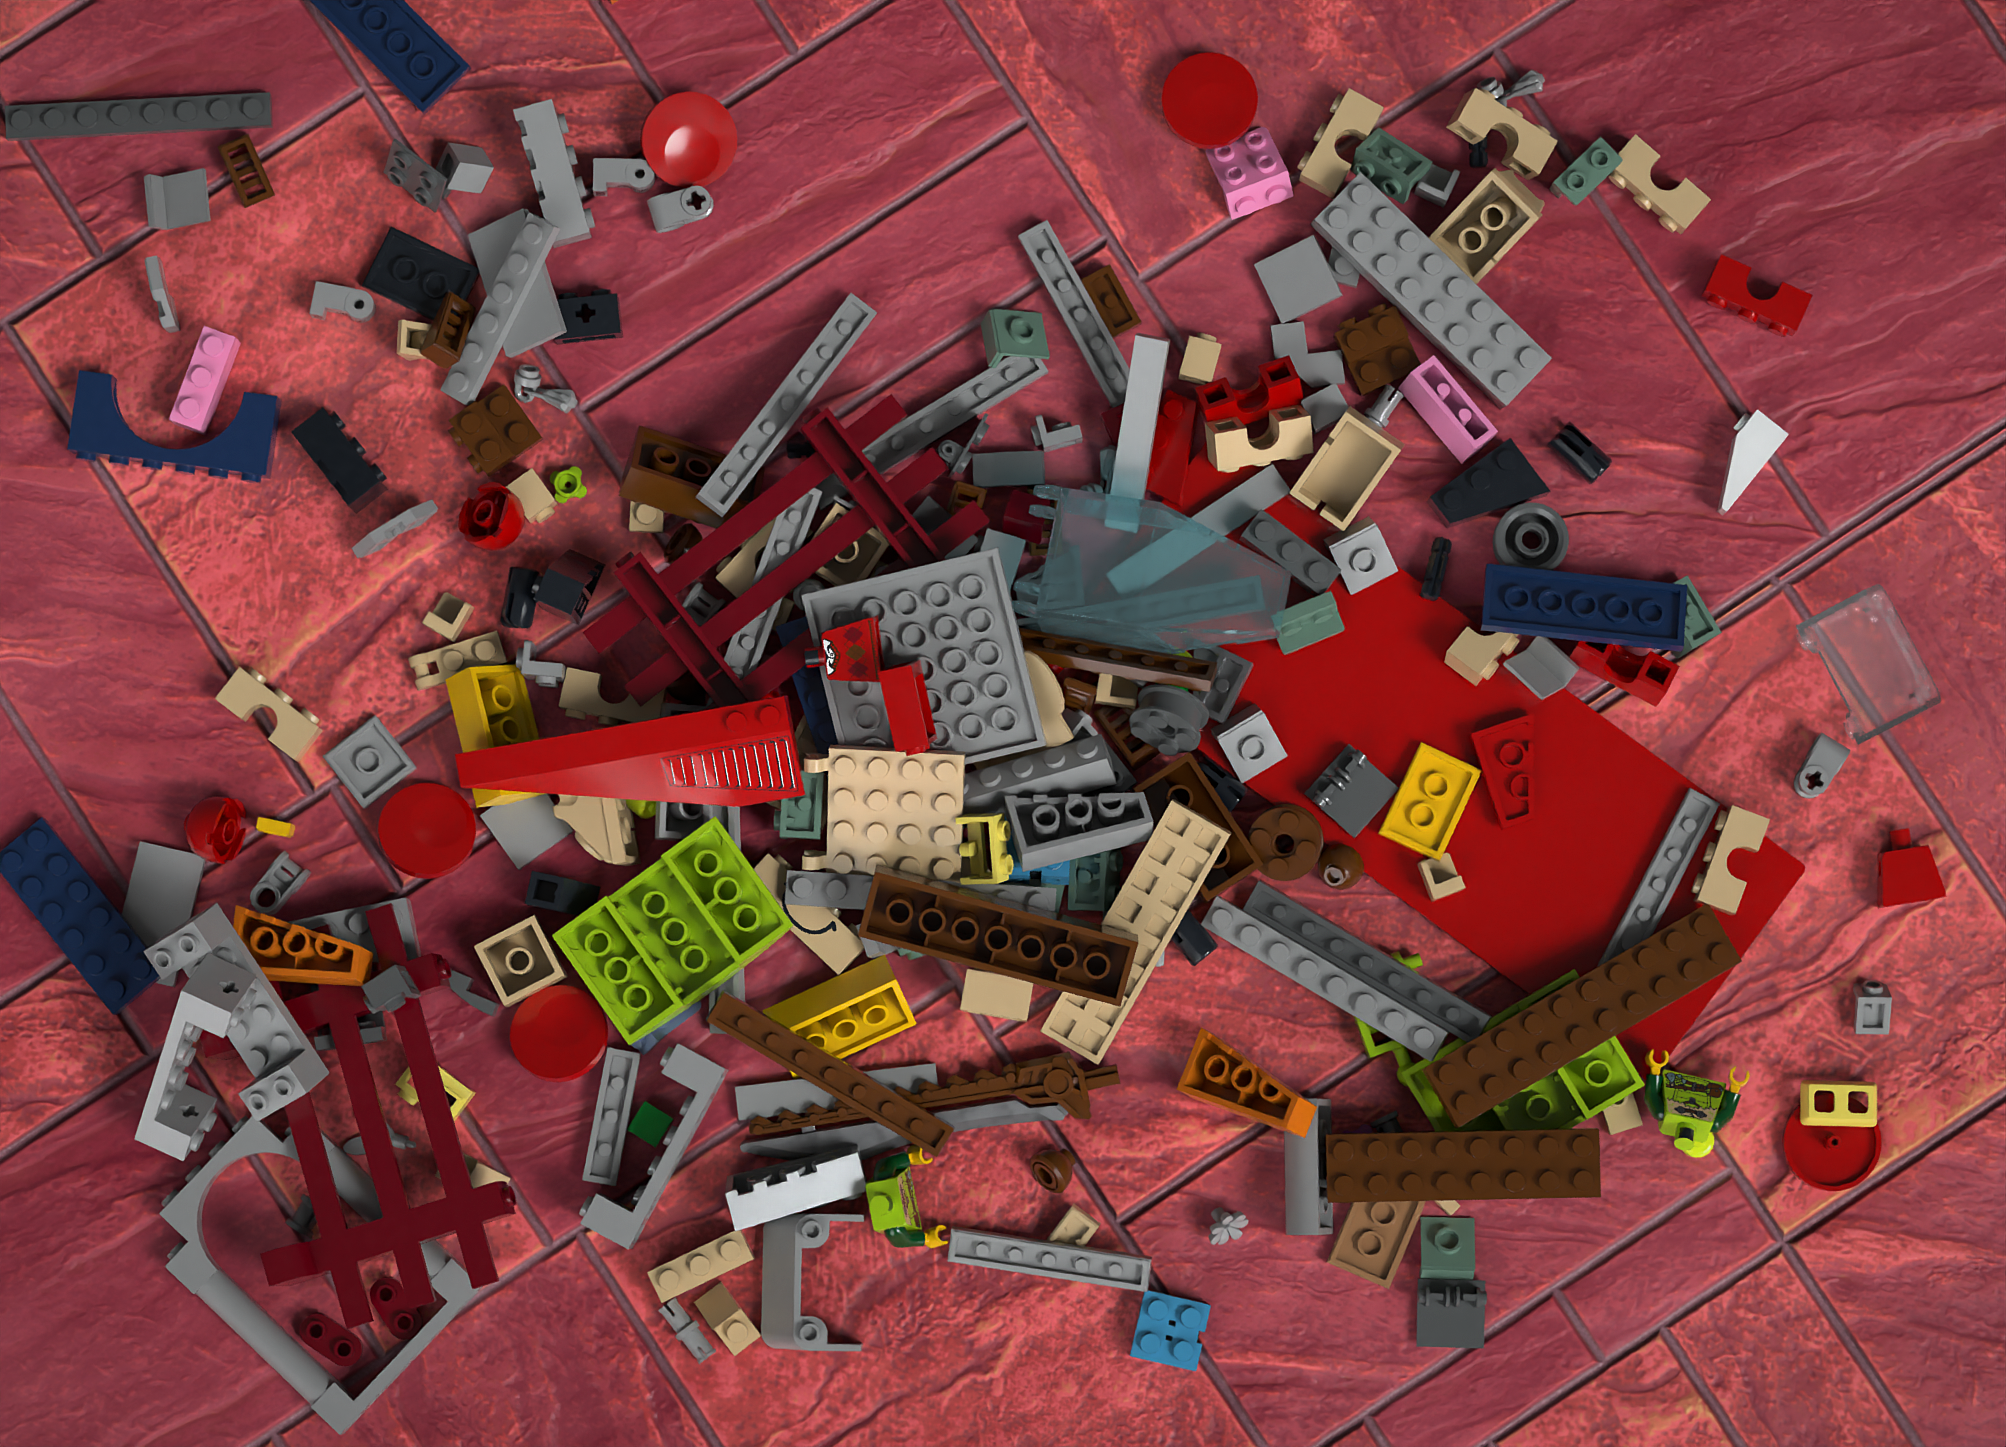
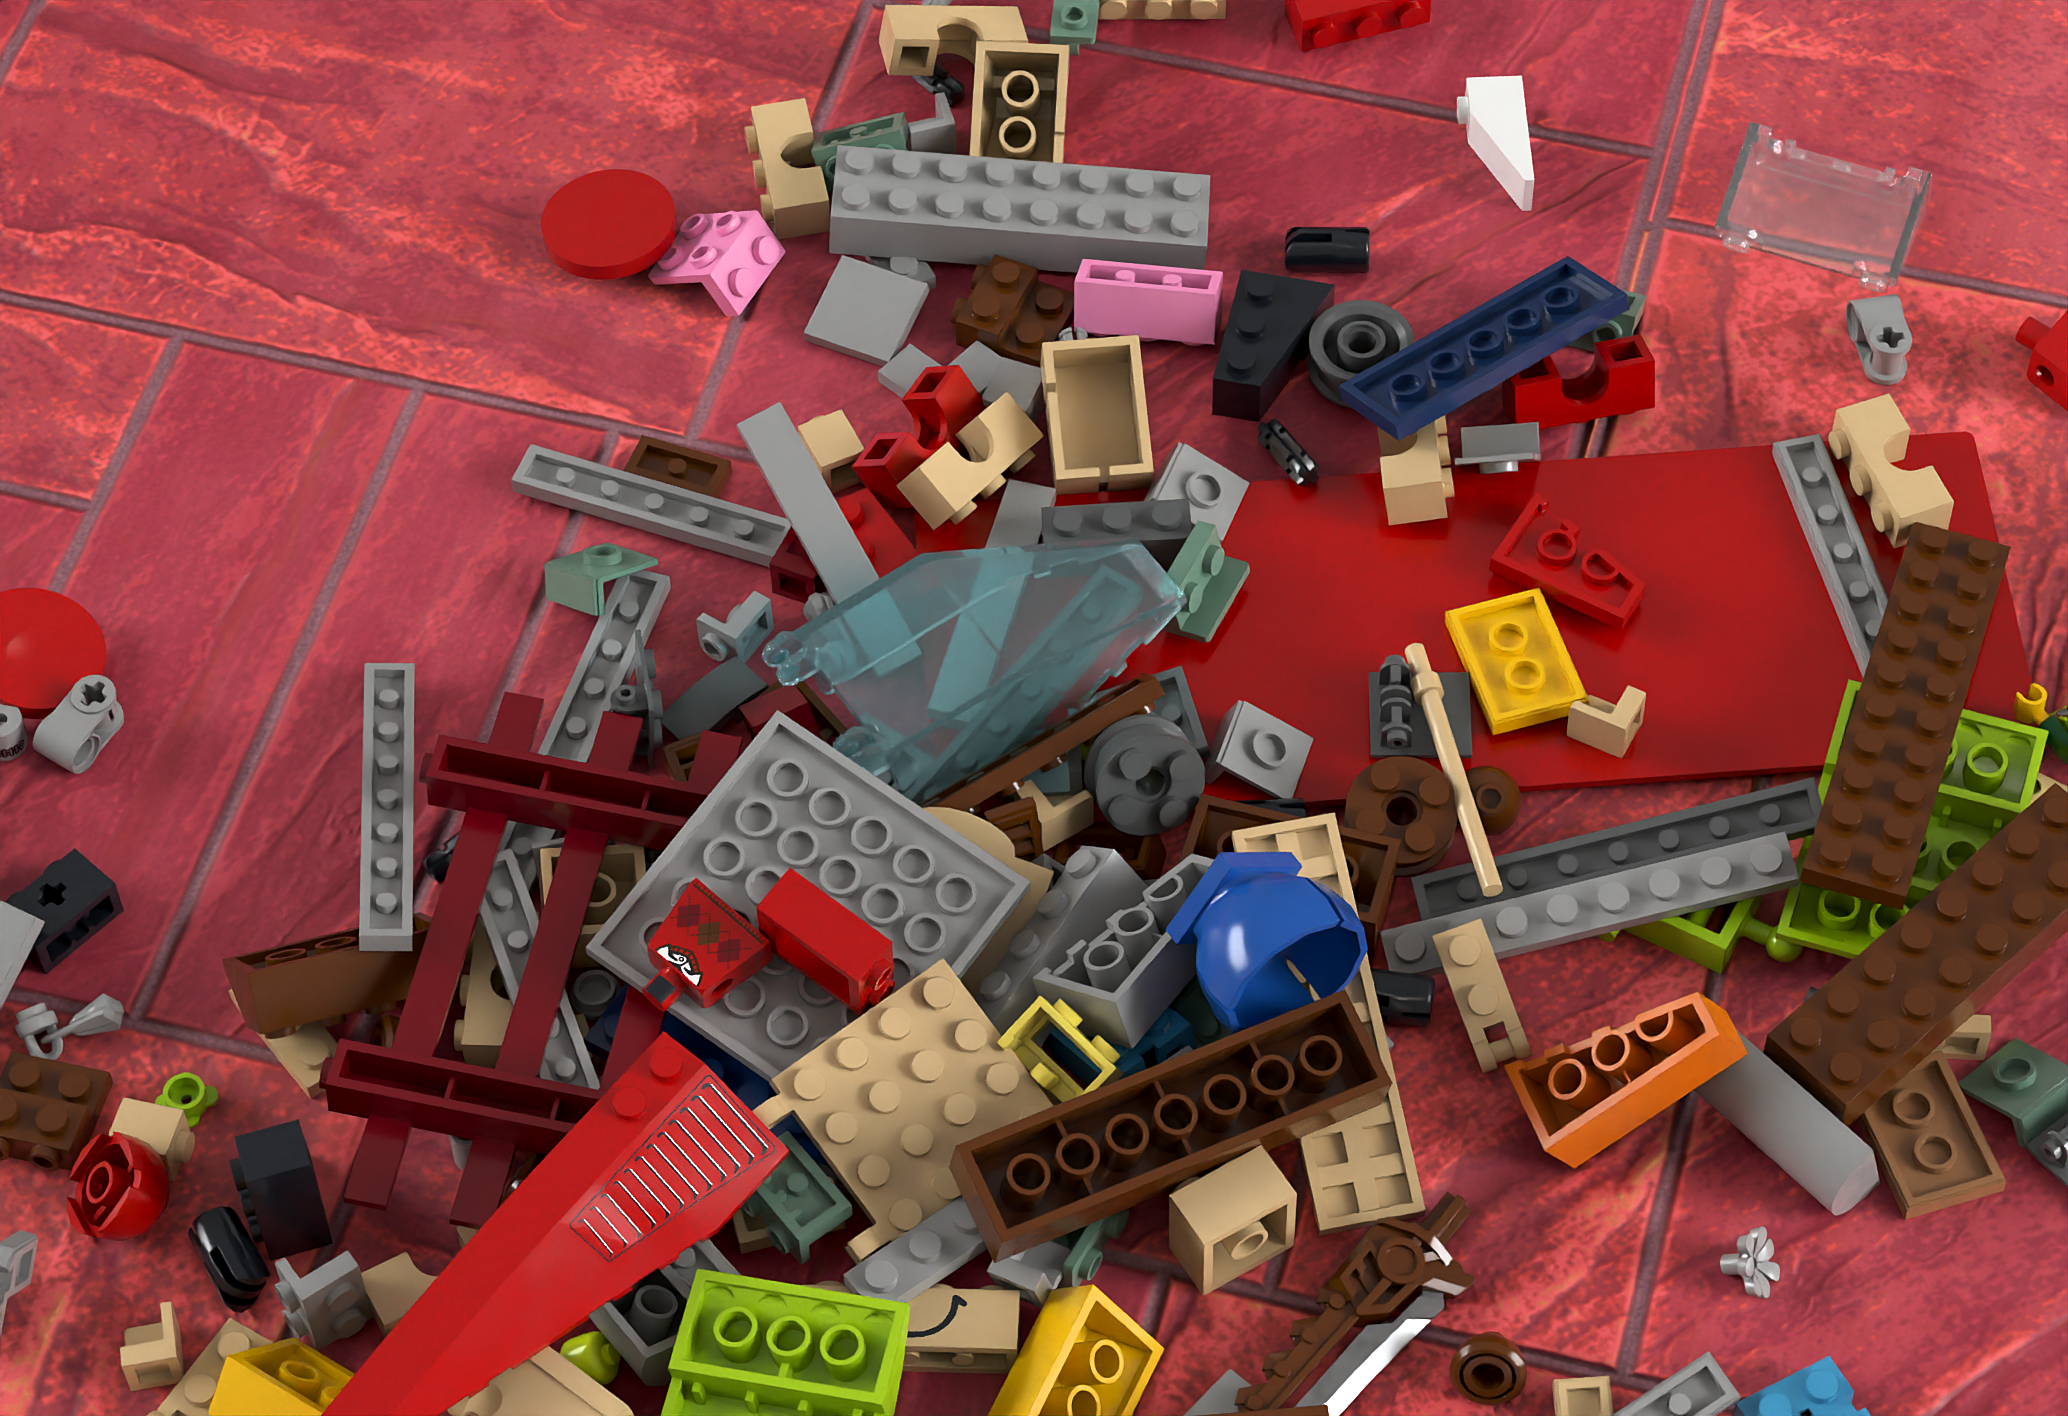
camera: 40 degrees left, 30 degrees down
none -> blue plate [1166,852,1368,1034]
none -> tan bar [1404,643,1503,897]
none -> tan plate [1432,918,1533,1074]

